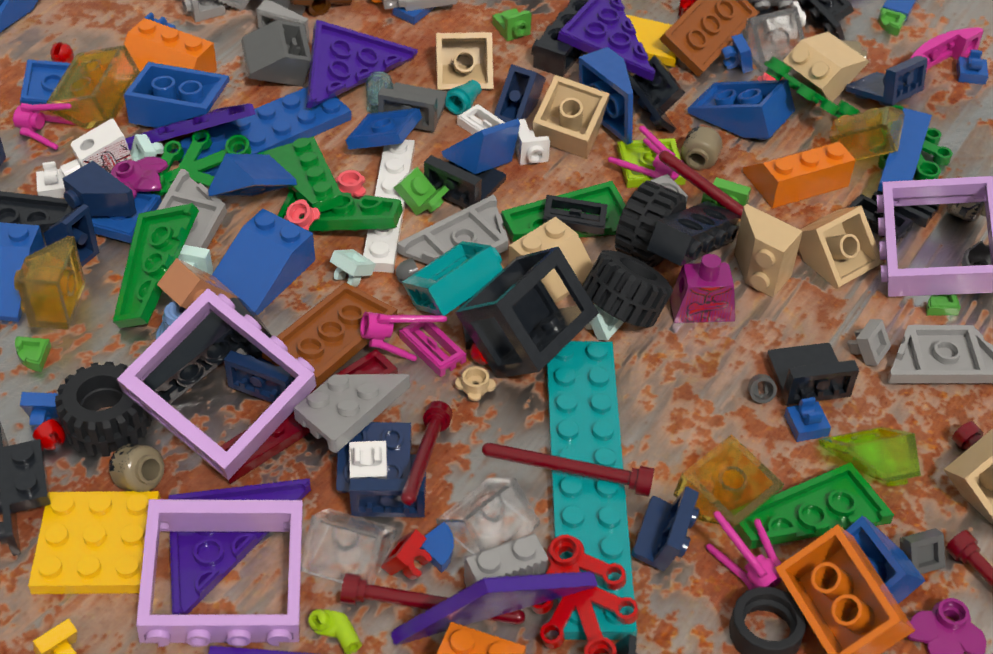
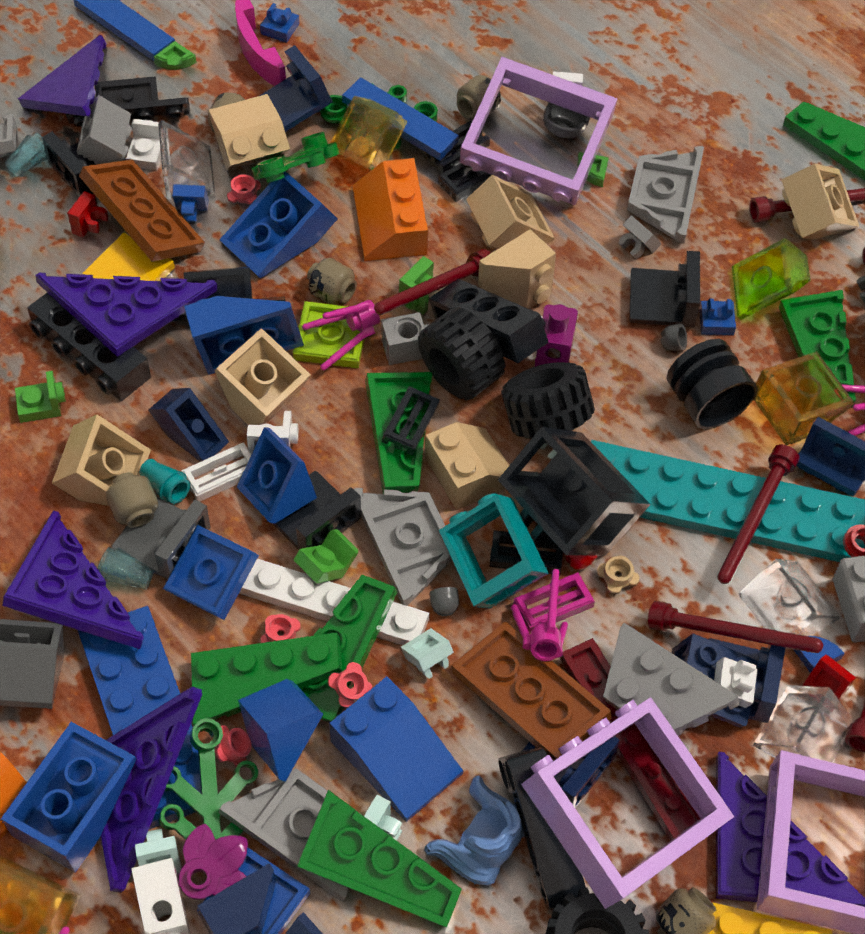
camera: 75 degrees left, 10 degrees up
nougat brick [157,258,238,309] -> none
none -> dark tan head [106,472,158,528]
none -> black wheel [666,339,758,429]

